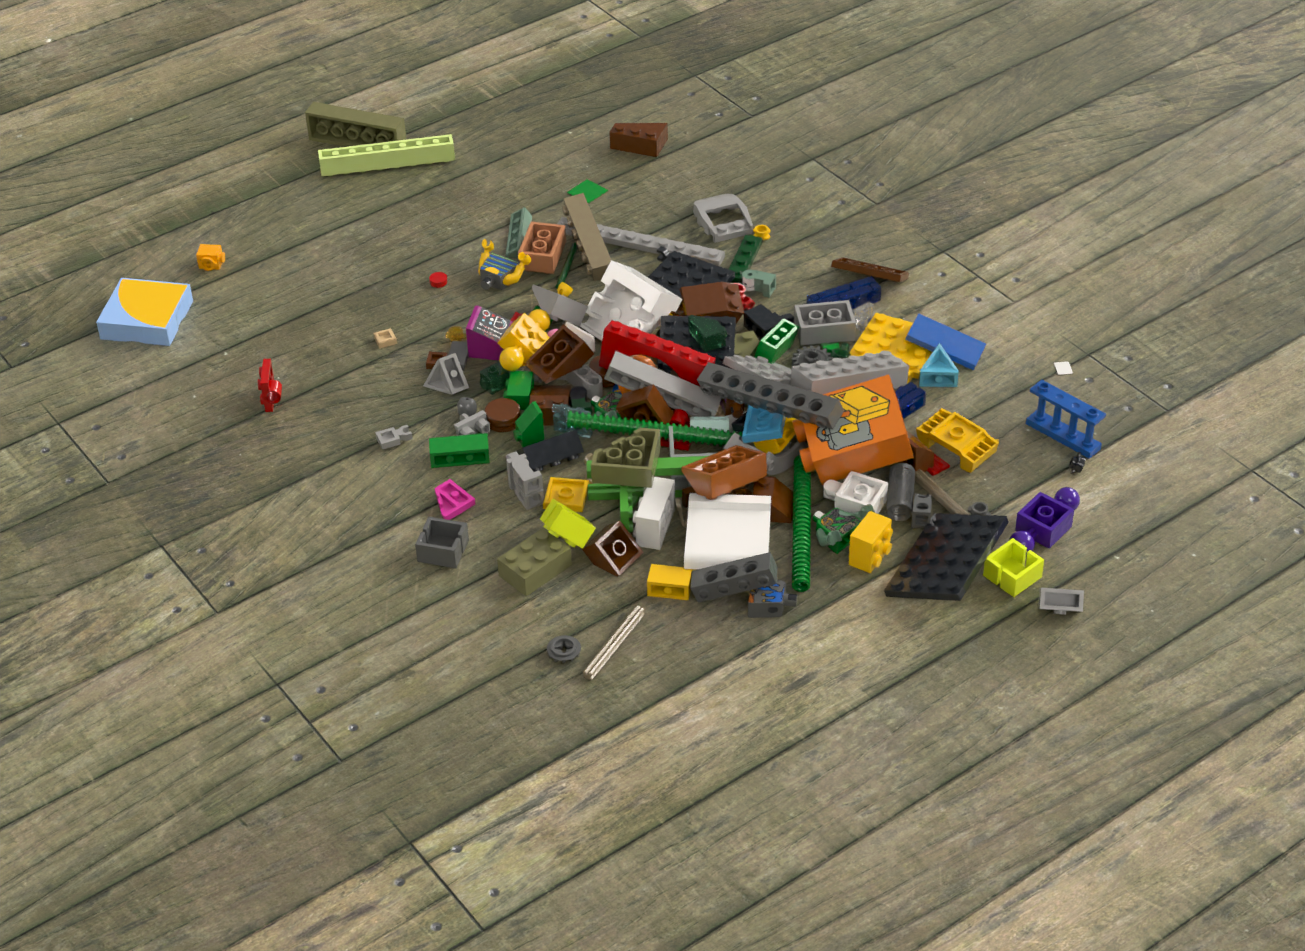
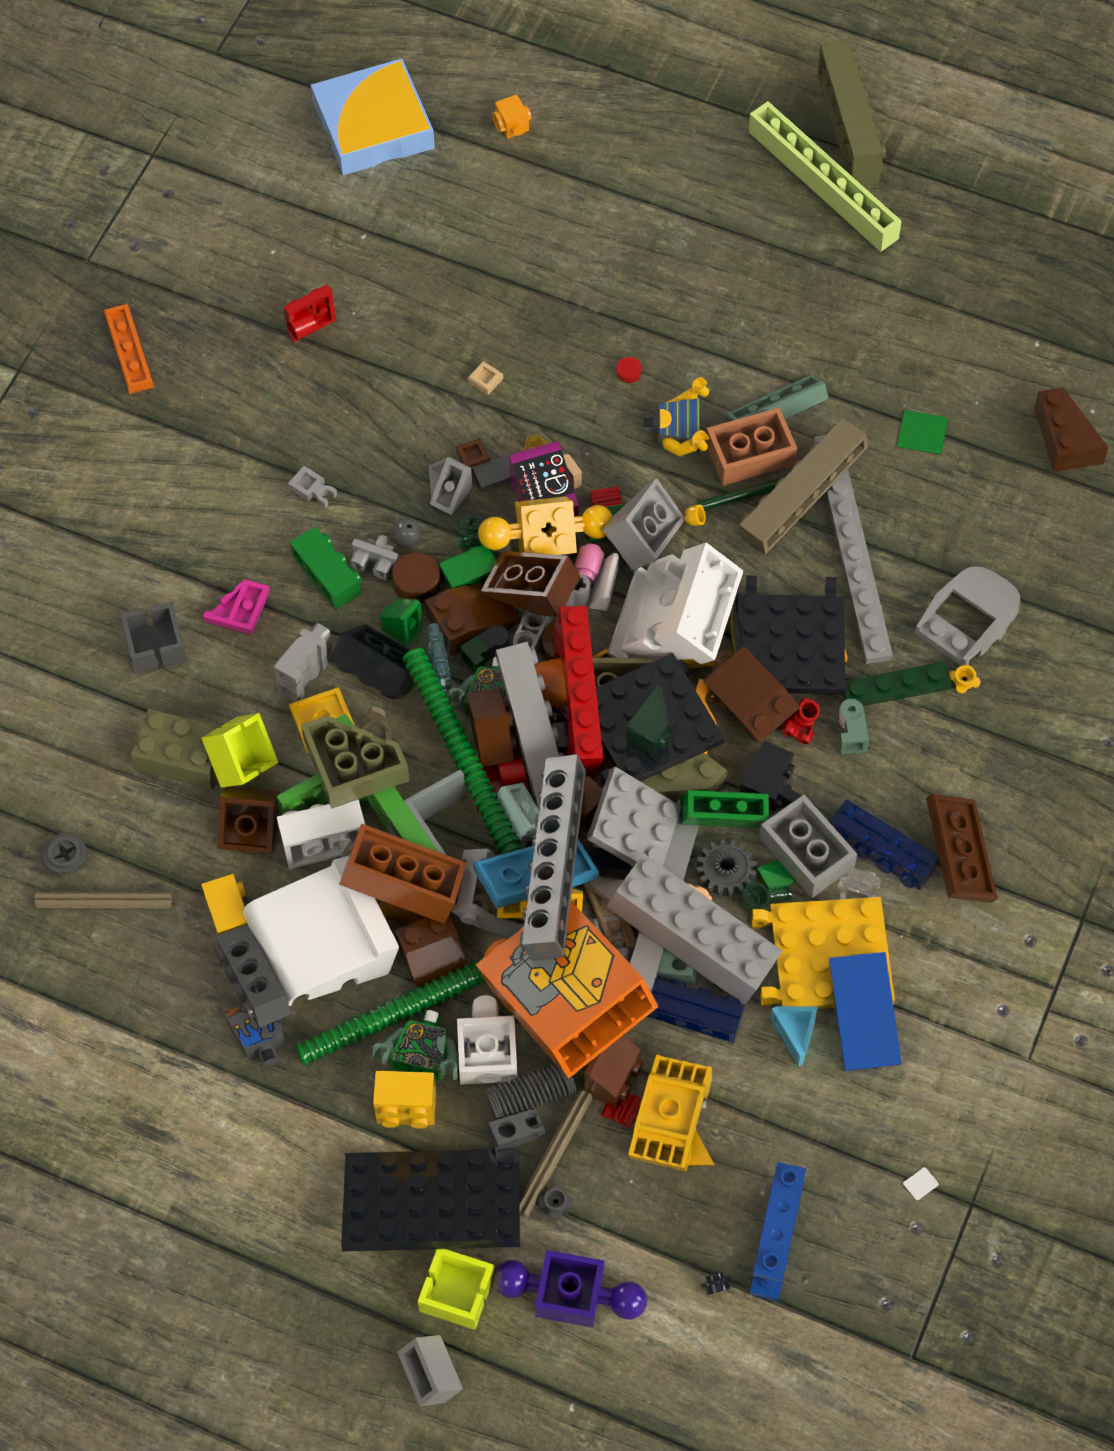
camera: 60 degrees right, 20 degrees up
none -> orange tile [104,303,154,394]

